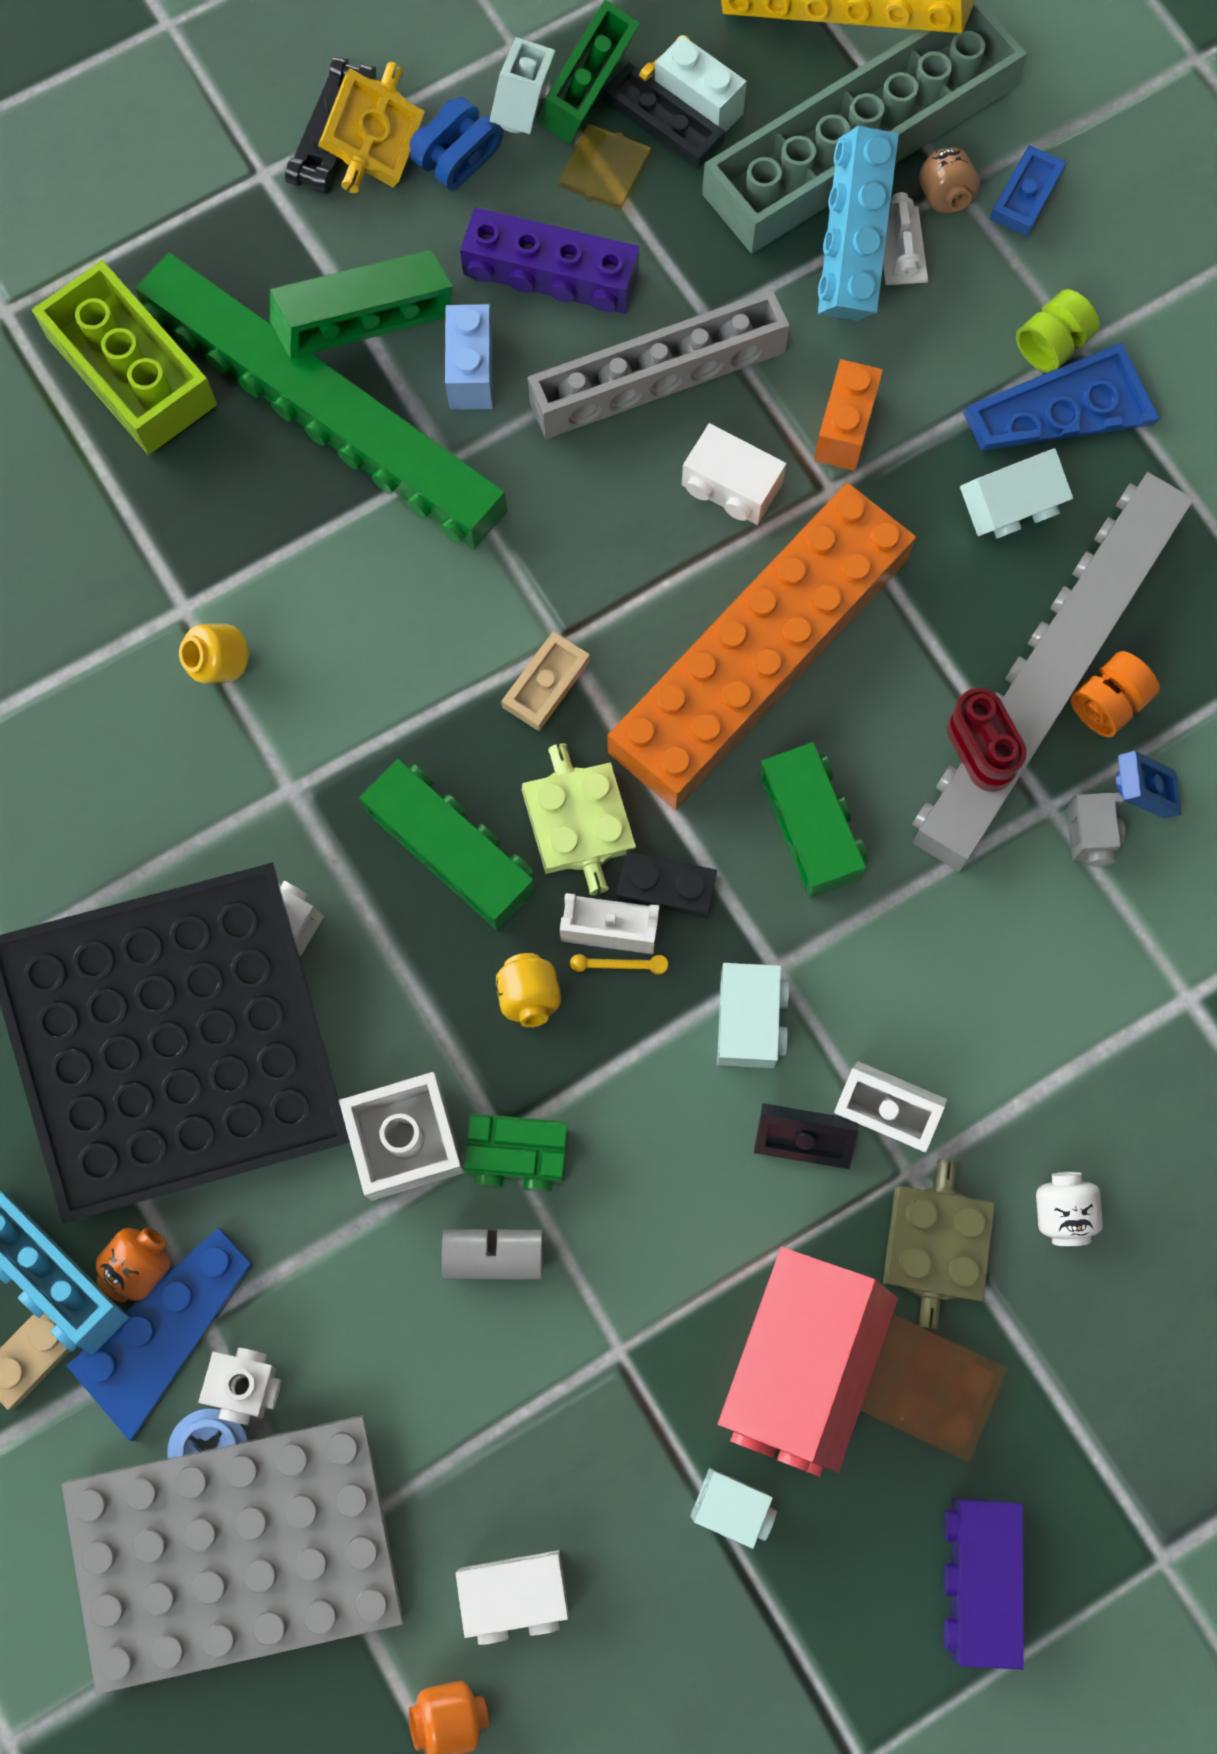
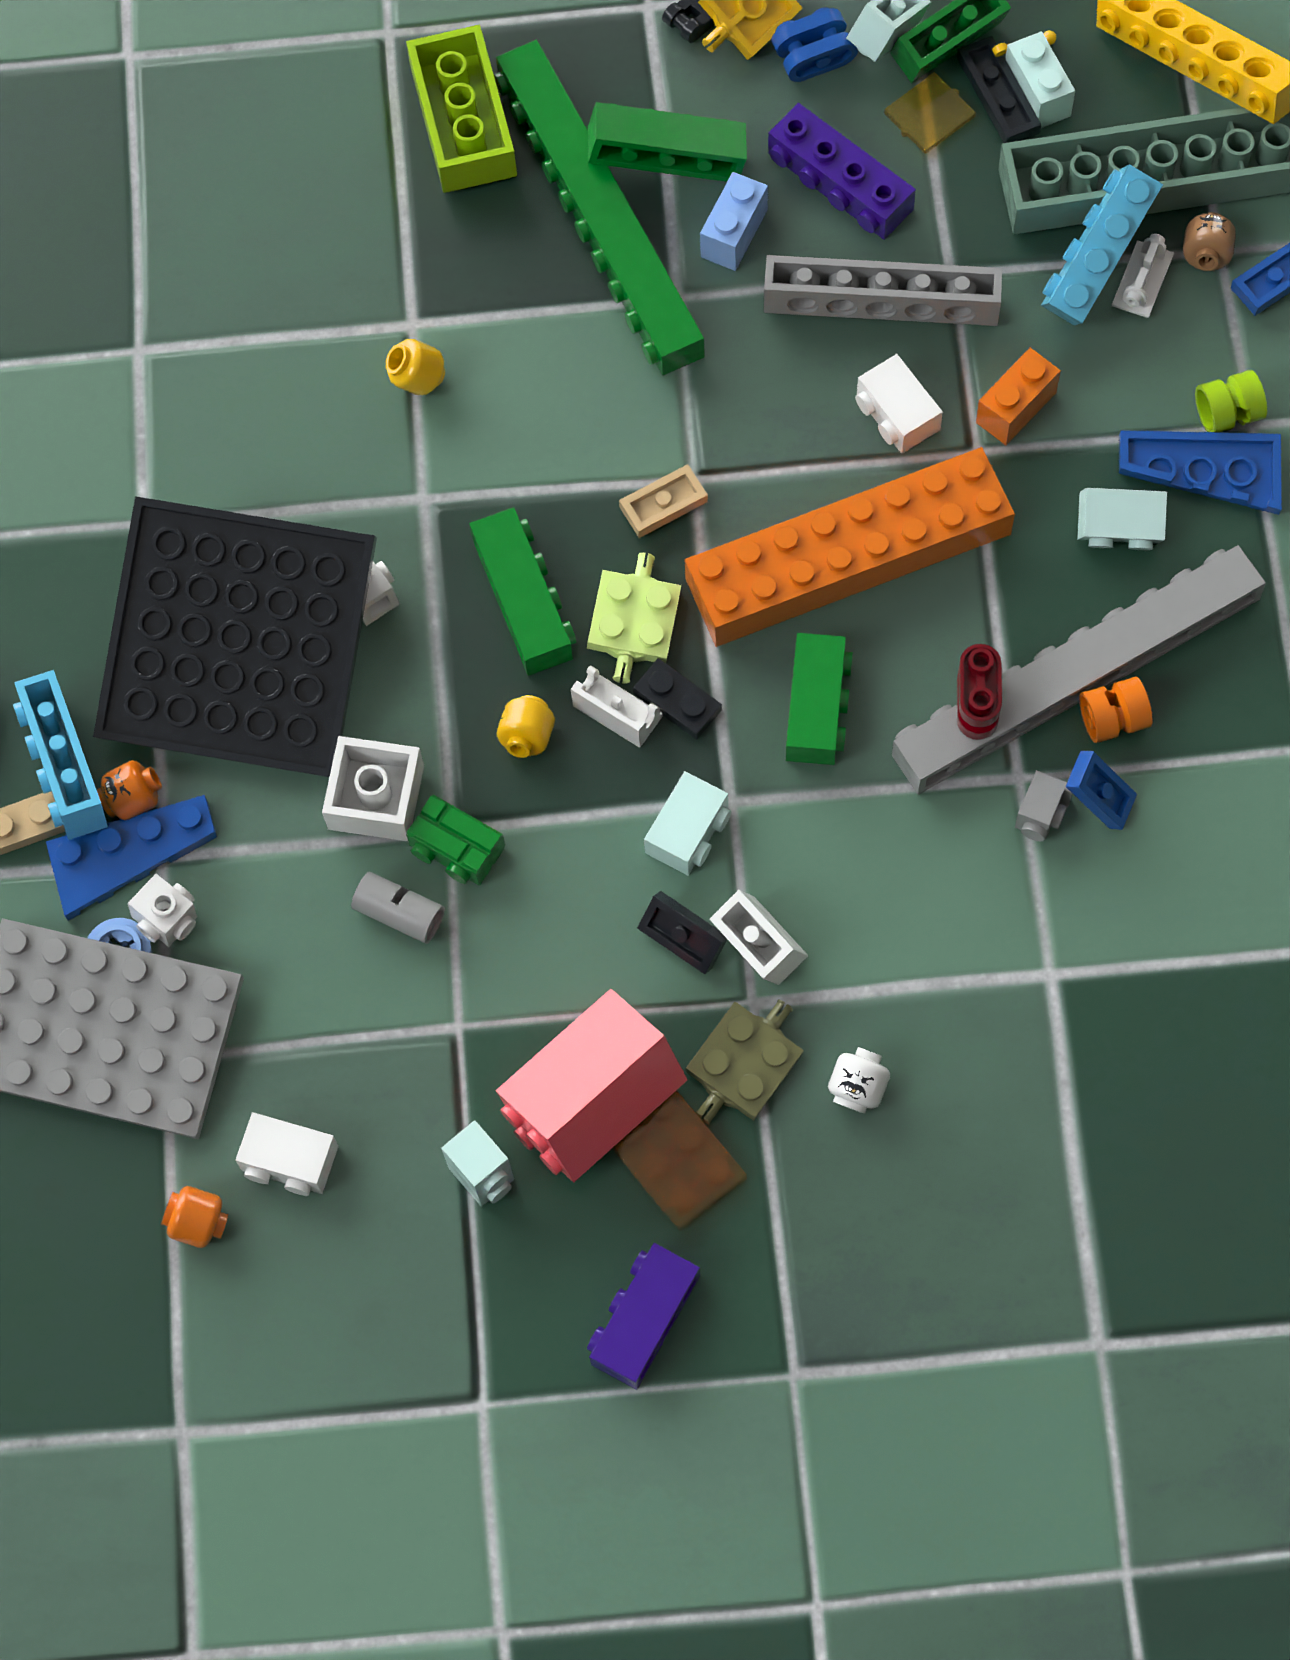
camera: 30 degrees right, 5 degrees down
yellow hinge [570,954,668,975] -> none

